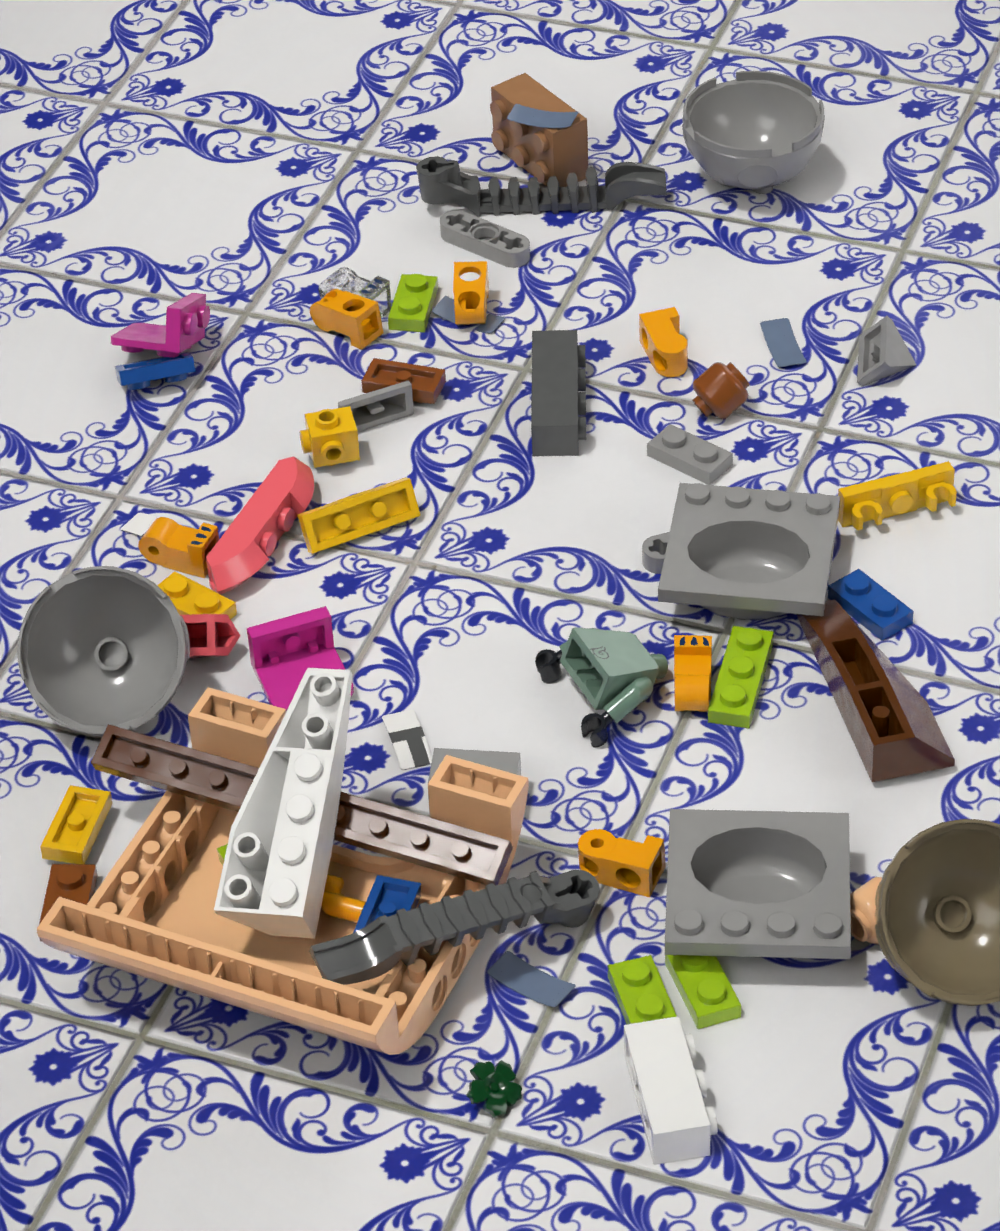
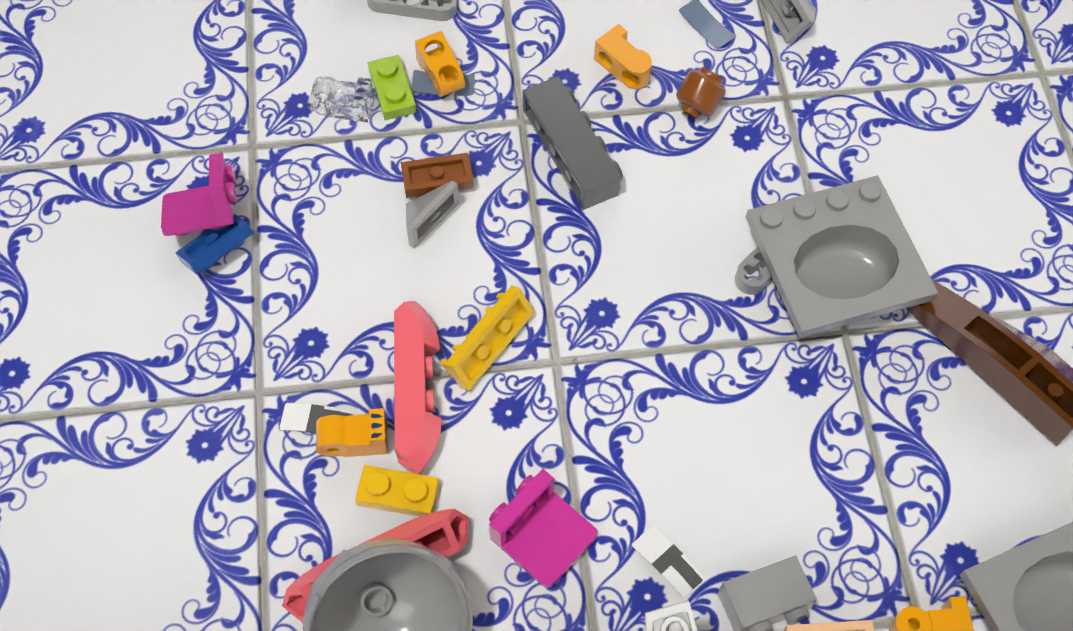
camera: 30 degrees left, 20 degrees up
yellow brick [299,406,360,468] -> none
light orange leg [310,289,384,349] -> none
sand green torso [535,627,668,747] -> none
light grey plate [647,424,733,485] -> none
light orange leg [674,635,712,712] -> none
lime plate [708,626,774,729] -> none
blue plate [827,569,914,641] -> none
yellow plate [838,461,957,530] -> none

